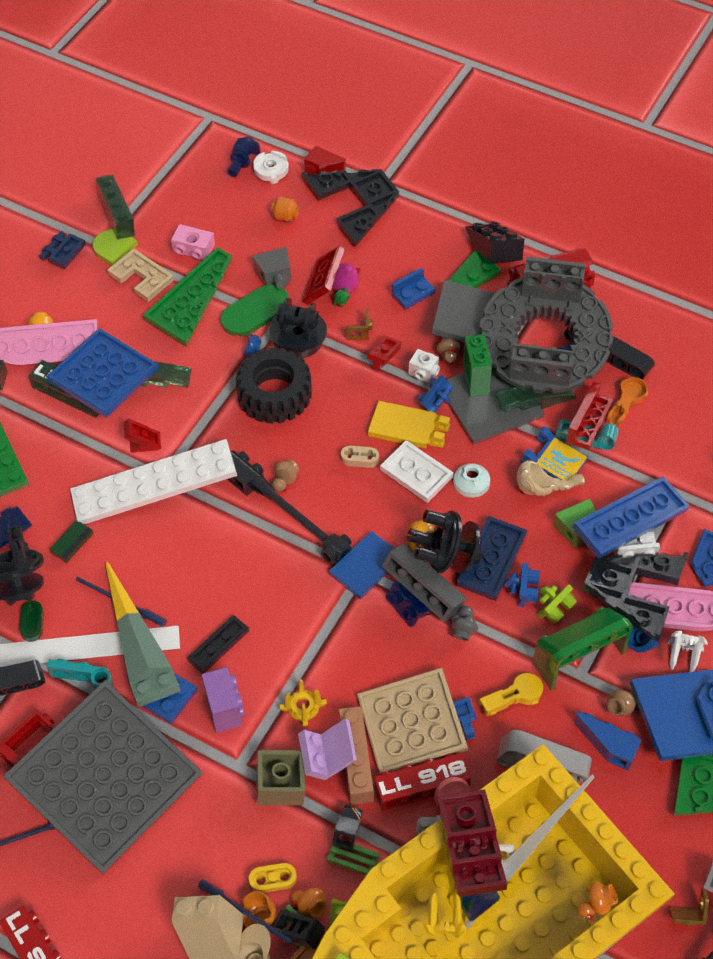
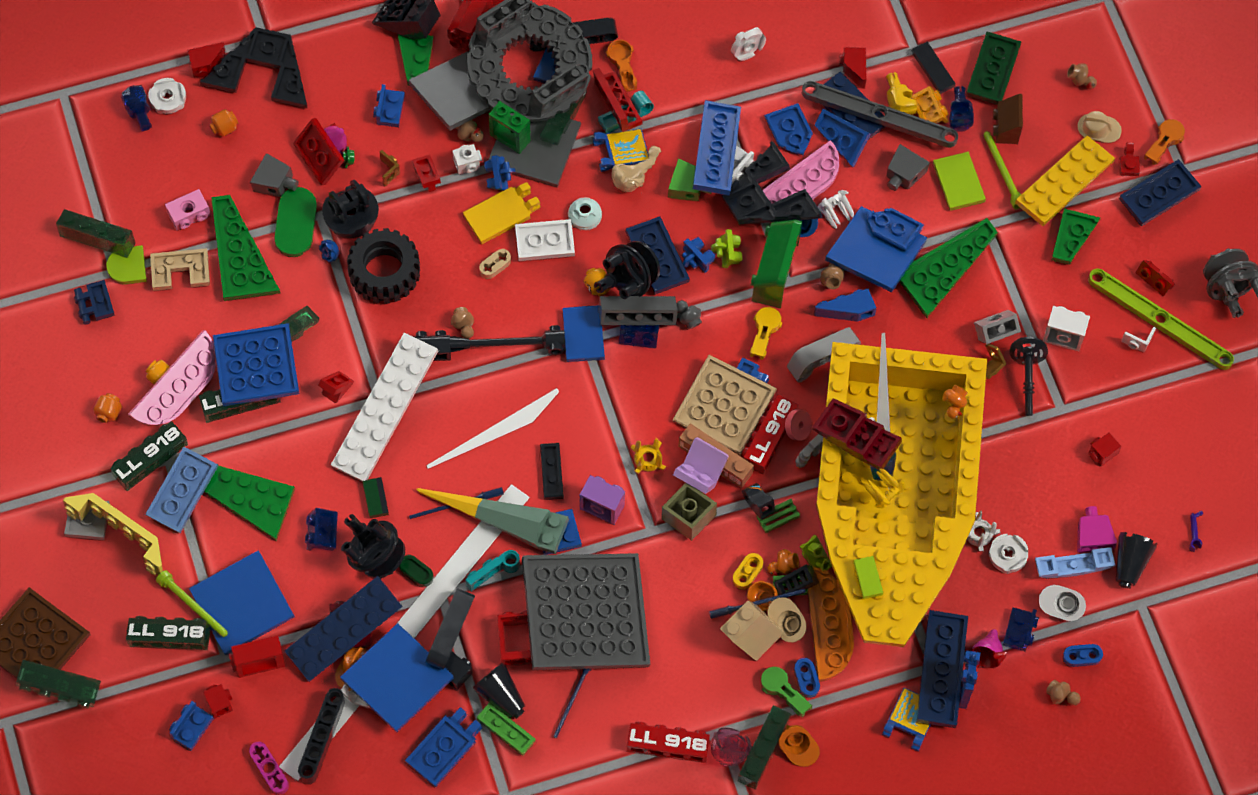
camera: 50 degrees left, 10 degrees up
none -> white sticker [426,388,559,469]

